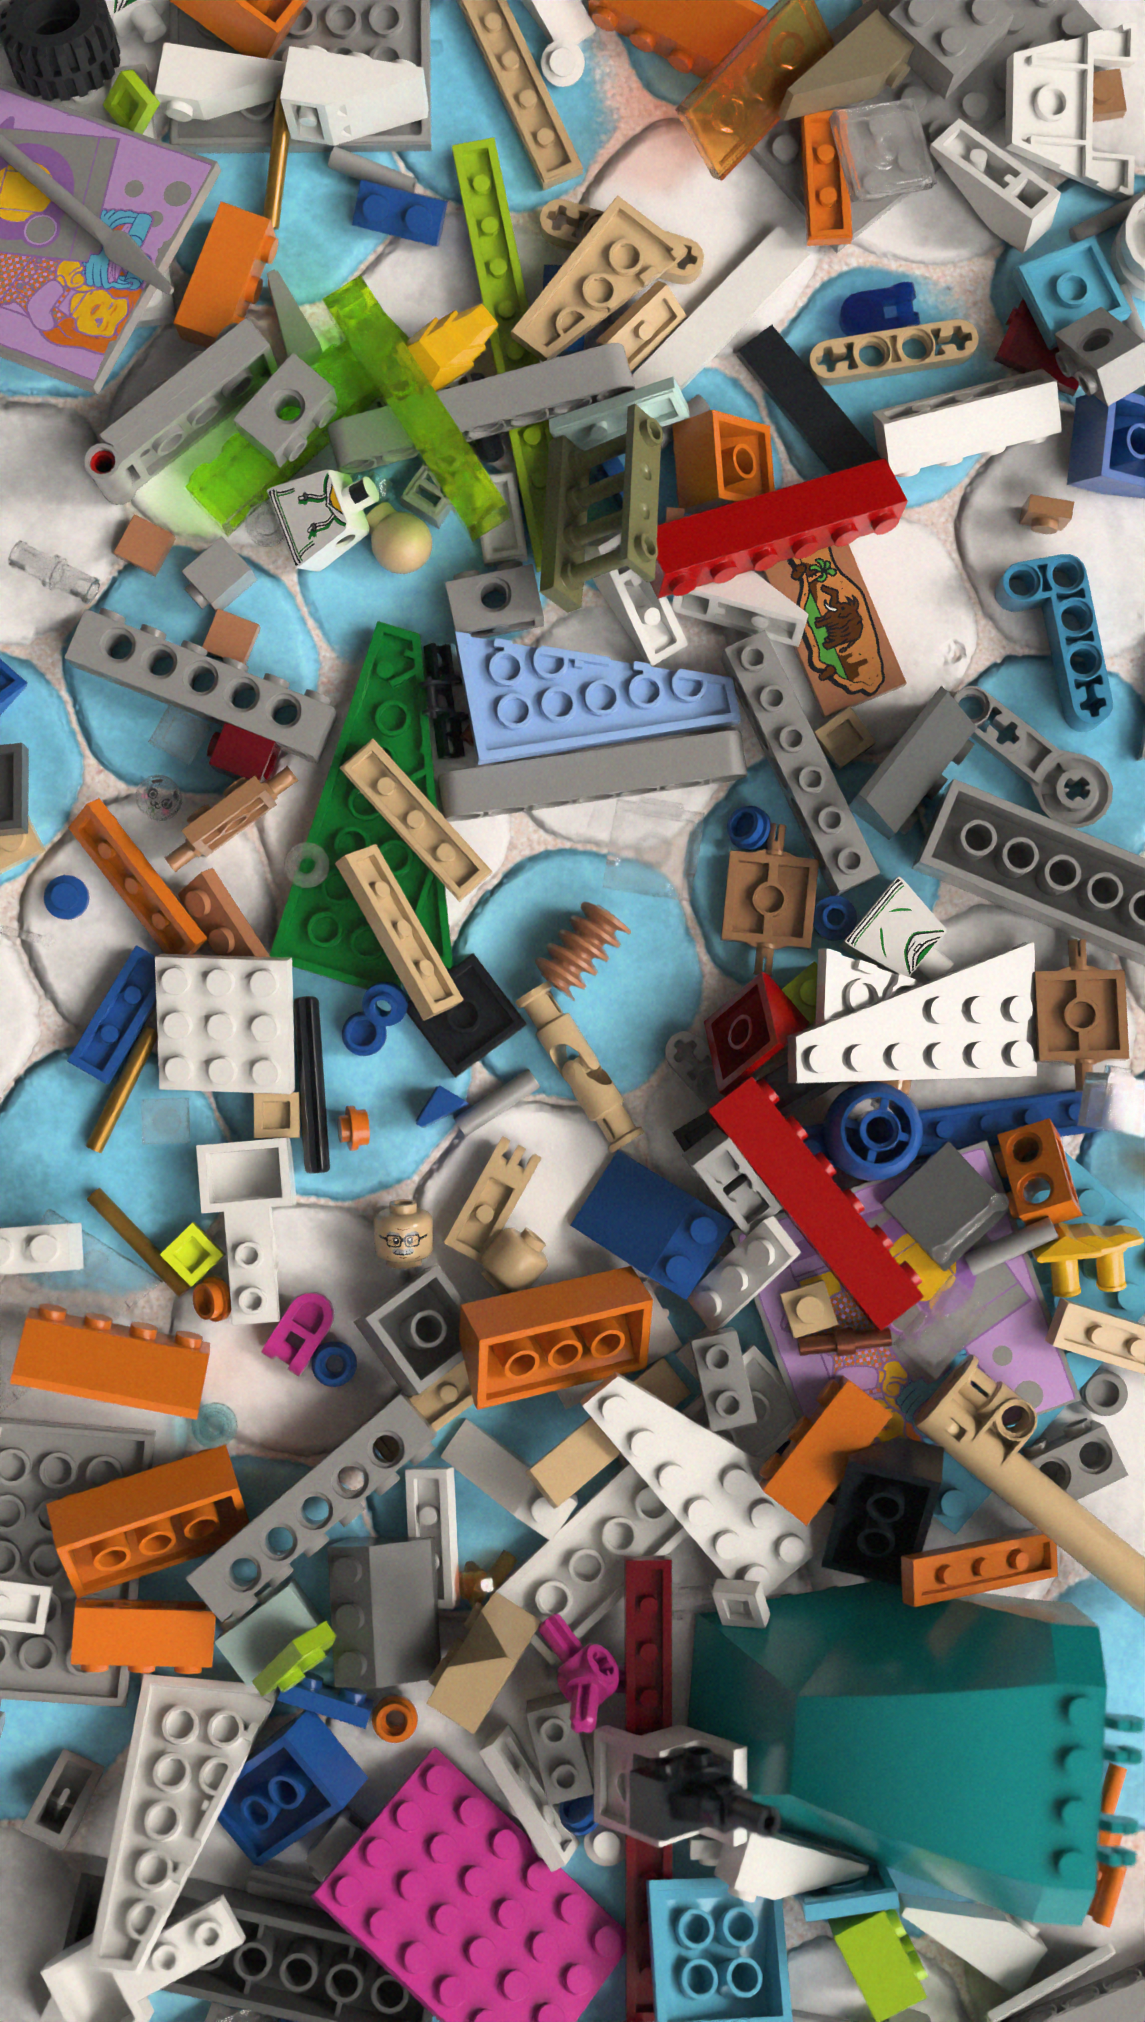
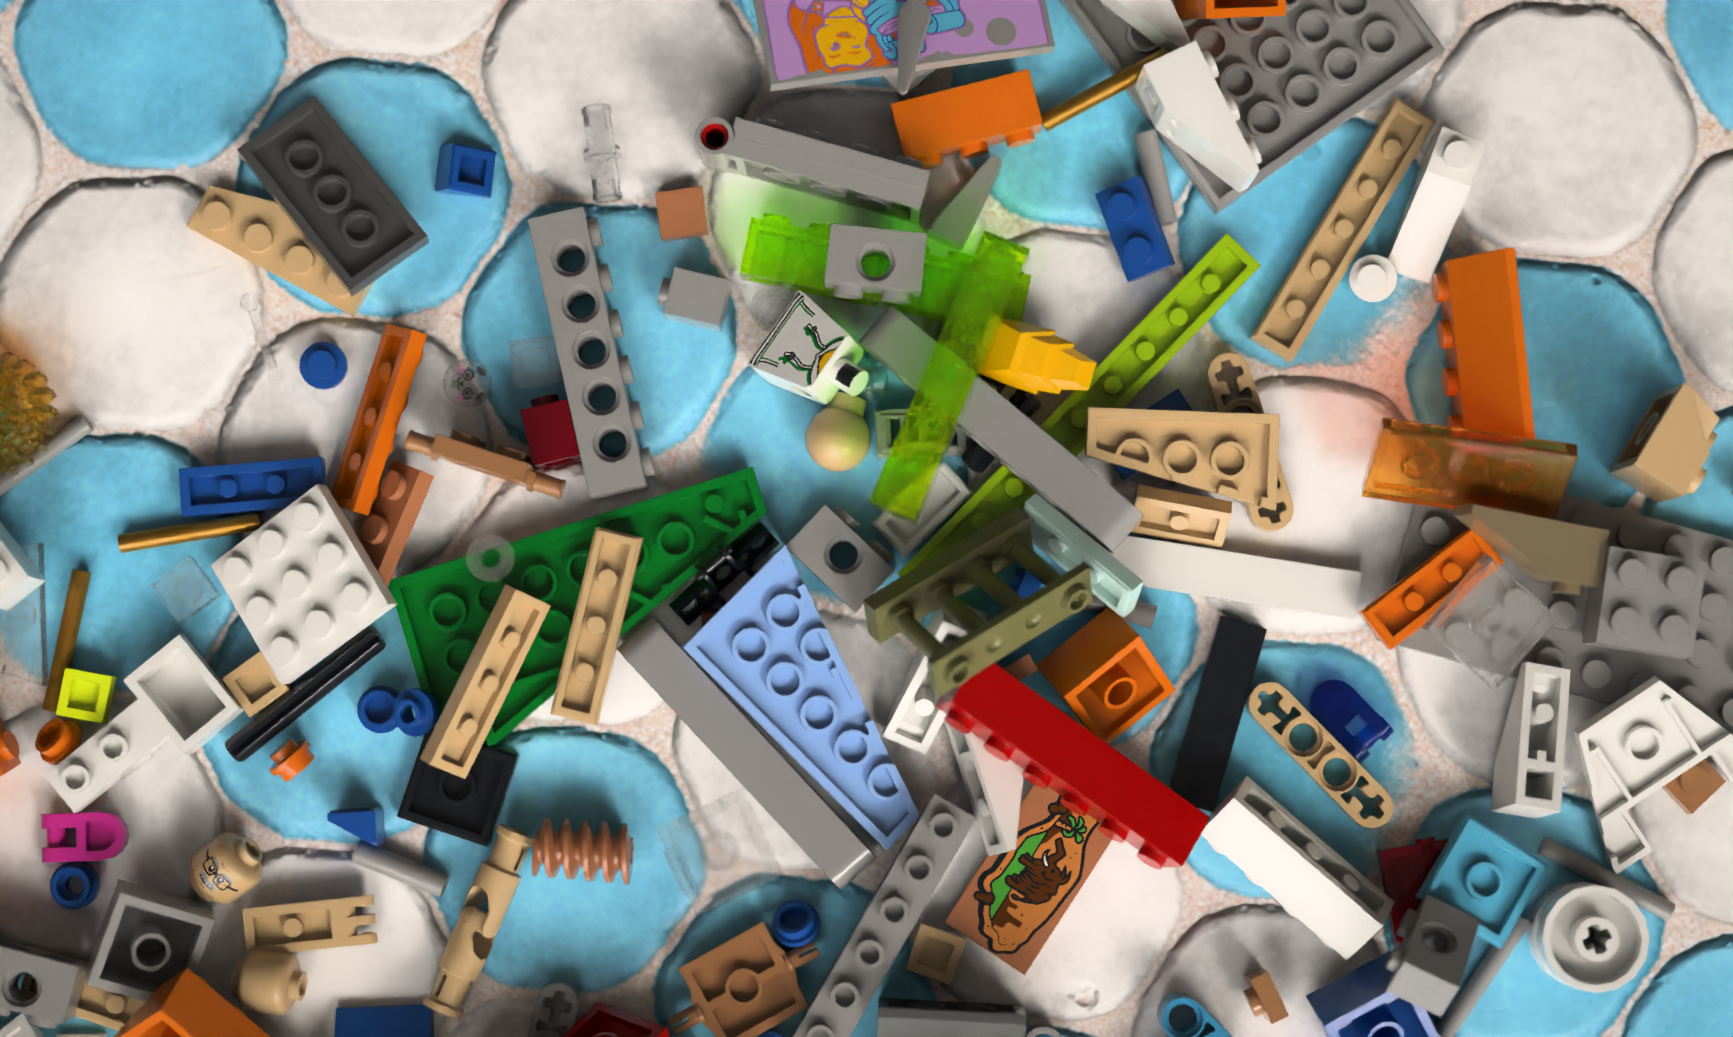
camera: 60 degrees right, 0 degrees up
nougat tile [202,609,261,665] -> none

